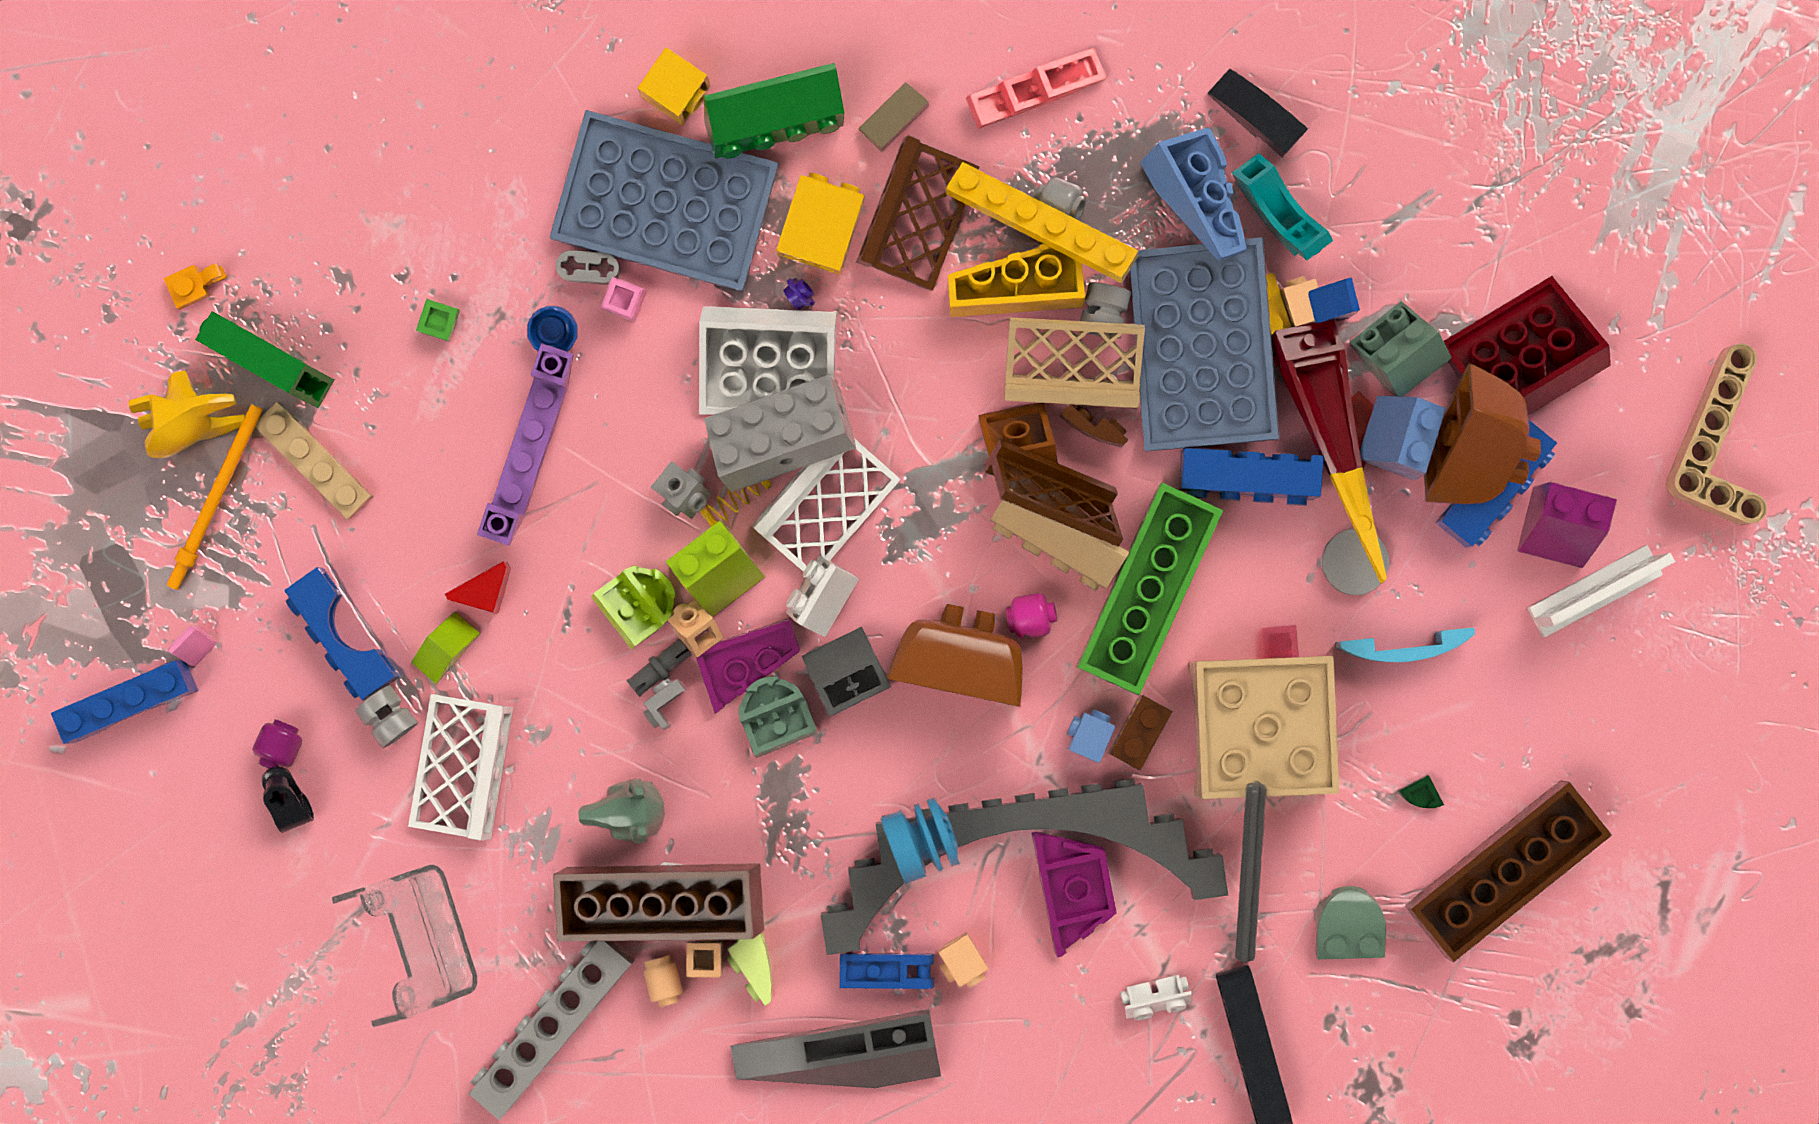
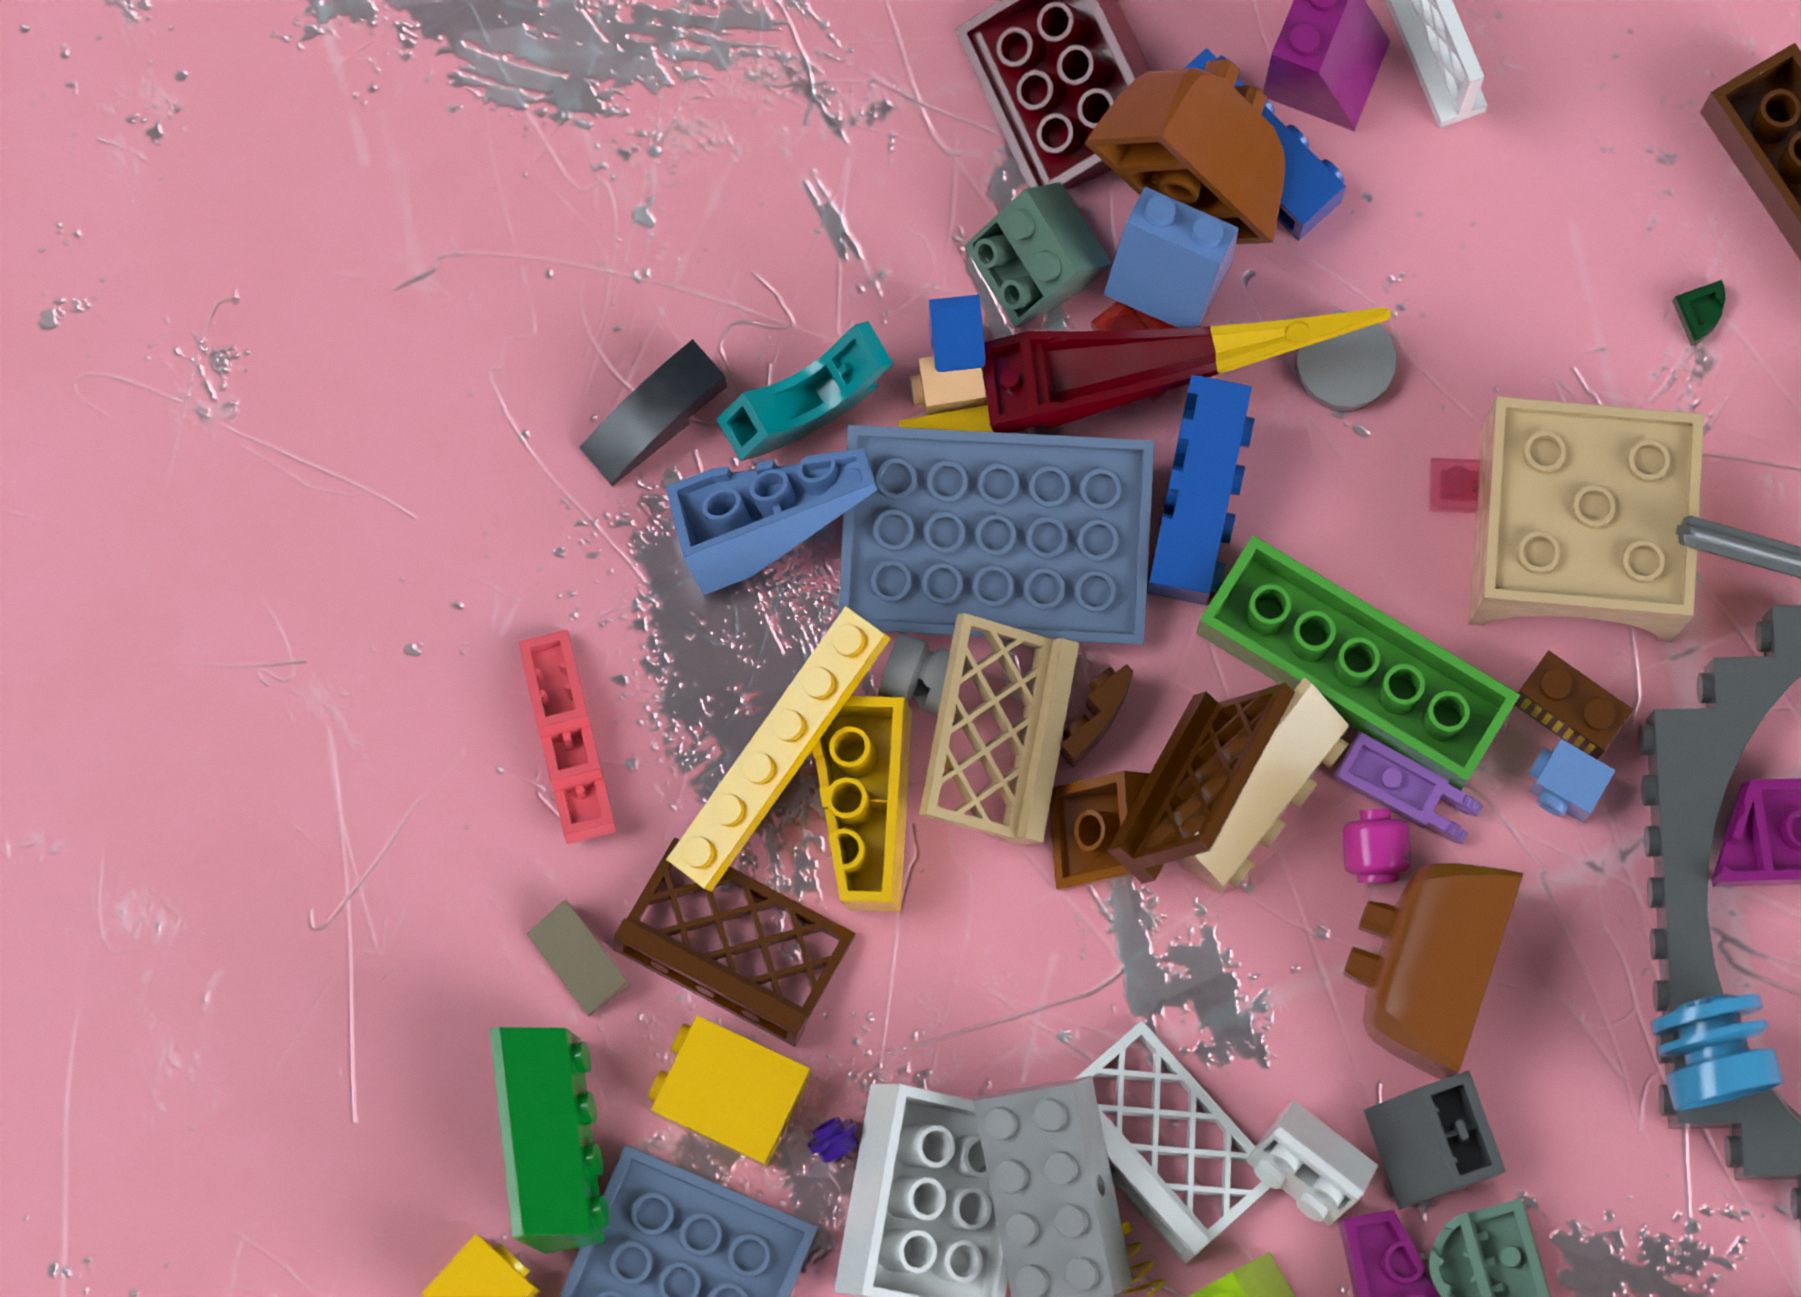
camera: 80 degrees left, 10 degrees down
light grey head [1034,177,1086,220] -> none
medium azure slope [1335,628,1475,662] -> none
none -> medium lavender hinge [1333,731,1483,844]

